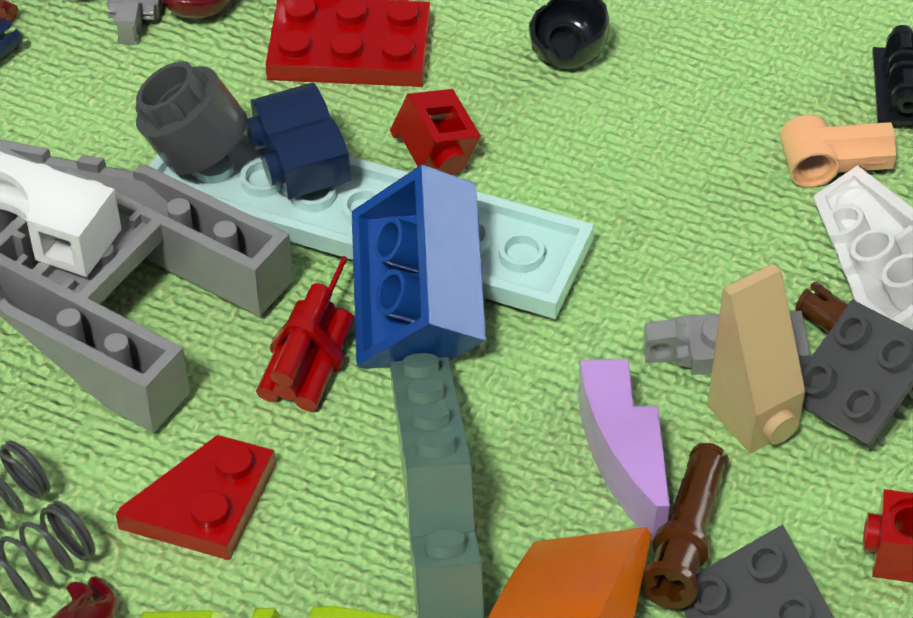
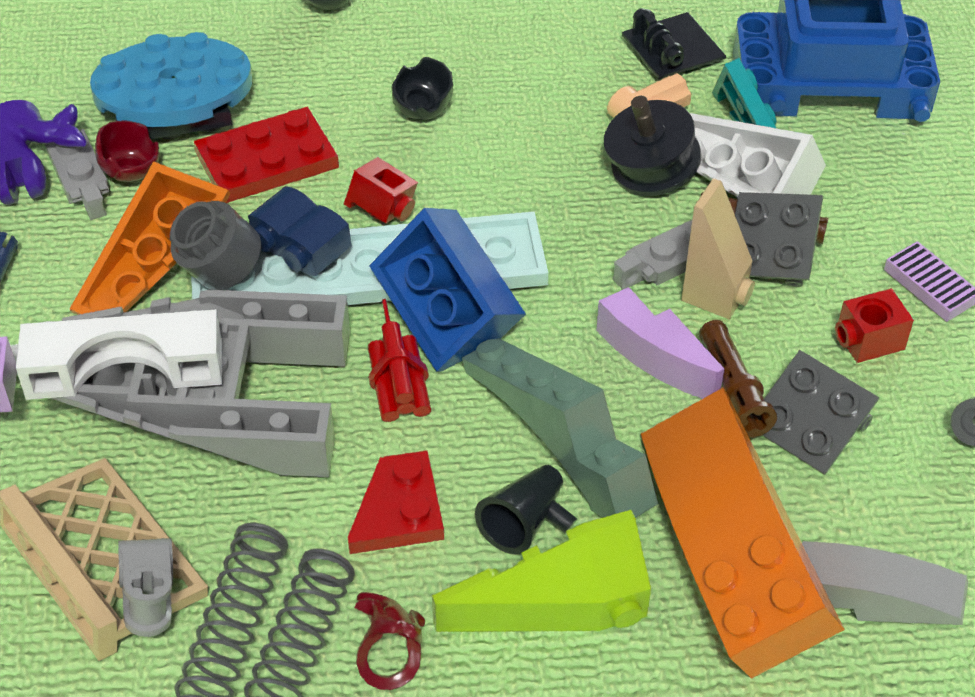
camera: 30 degrees left, 0 degrees up
none -> orange wedge [70,162,230,315]
none -> black piece [475,465,578,554]
none -> black wheel [604,95,701,196]

